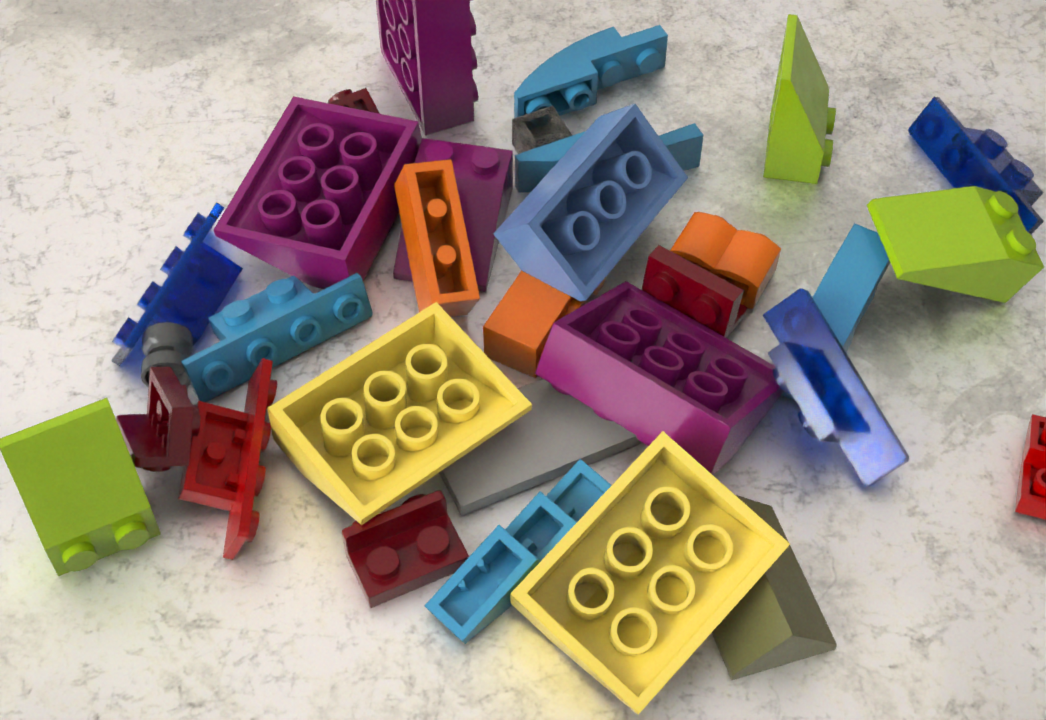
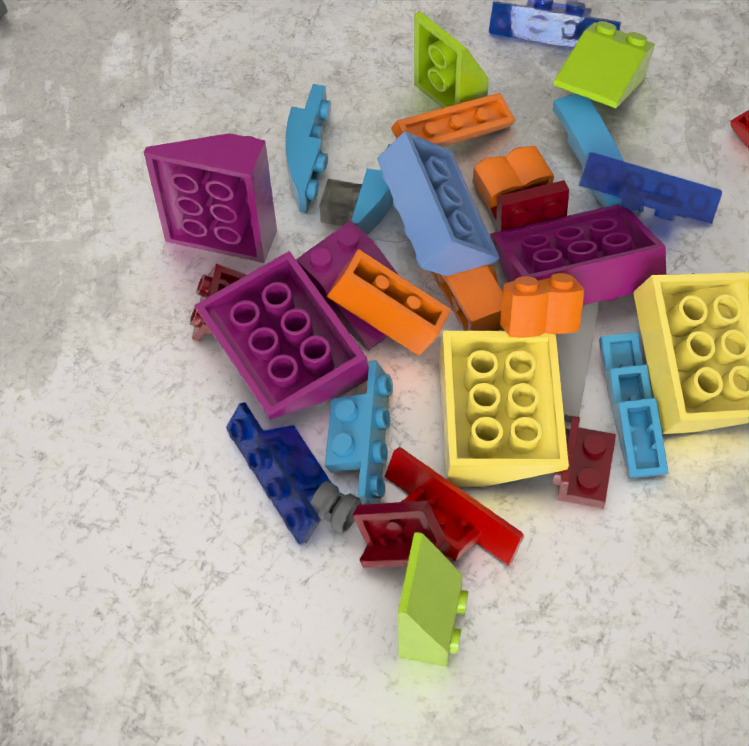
camera: 50 degrees left, 5 degrees up
none -> orange plate [391,93,516,147]
none -> orange brick [500,273,584,338]

